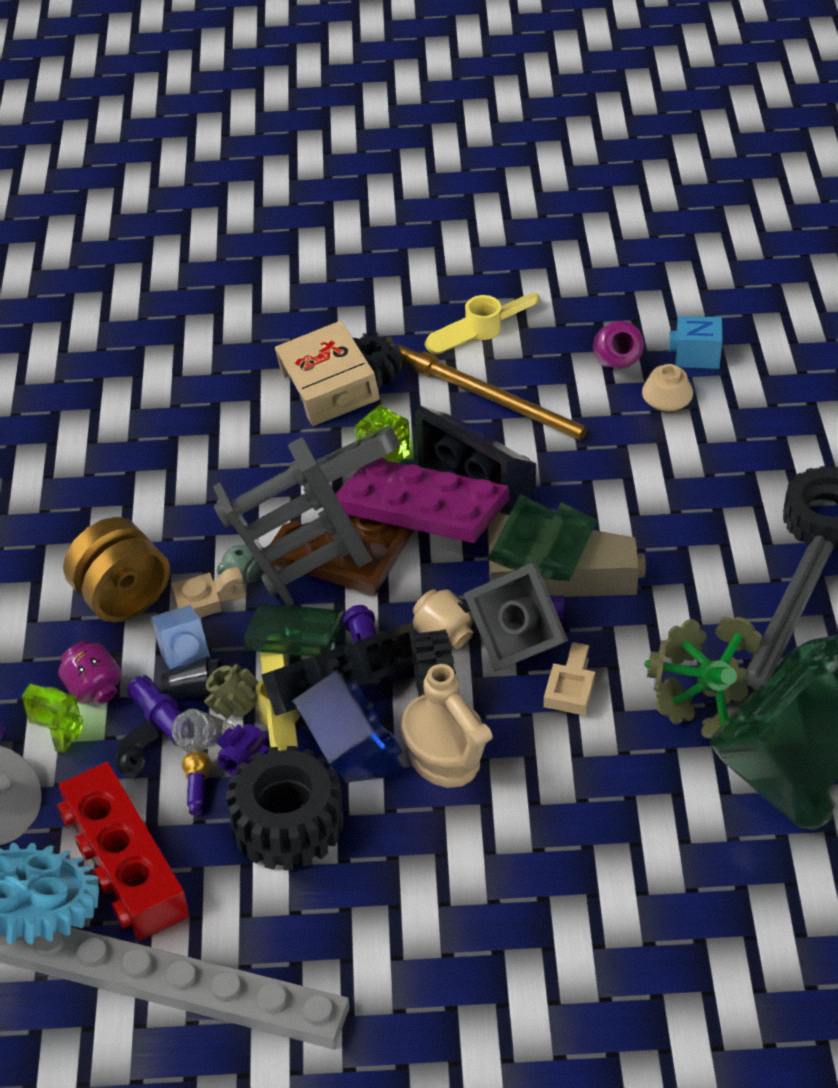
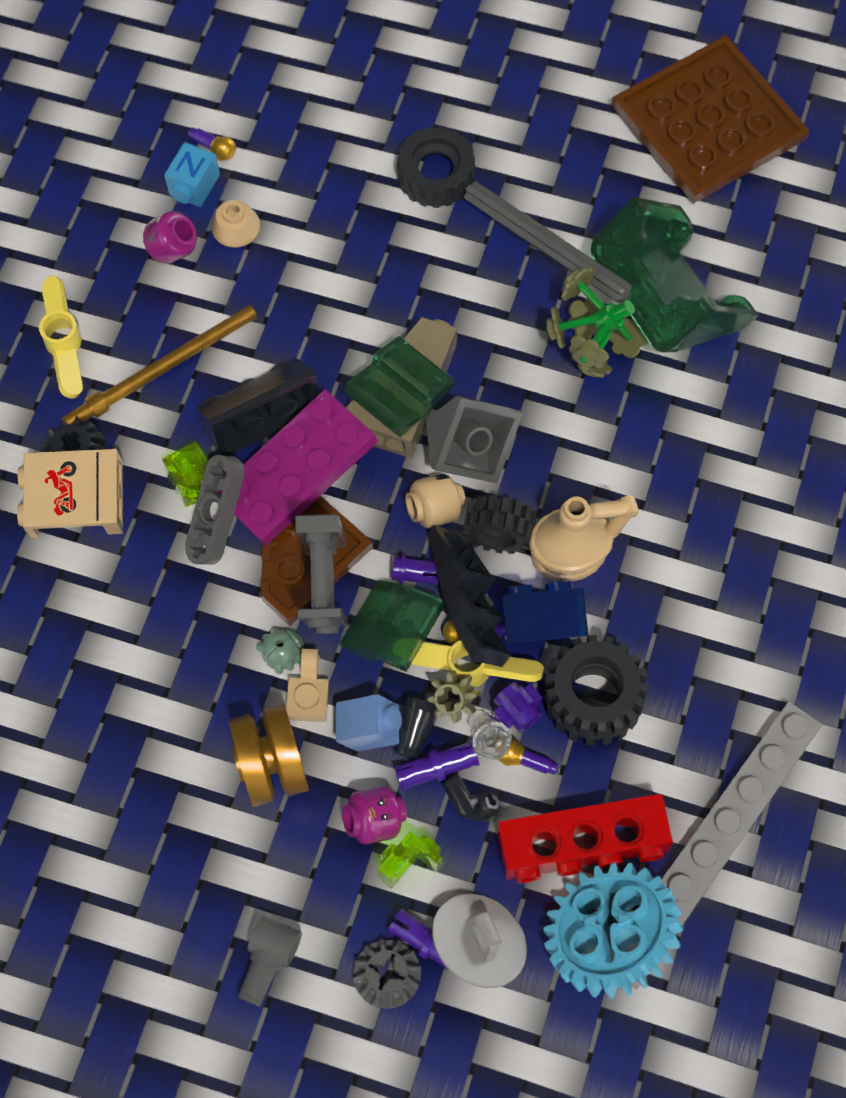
camera: 70 degrees left, 20 degrees up
tan plate [543,642,595,716] -> none
none -> piece [188,127,236,161]

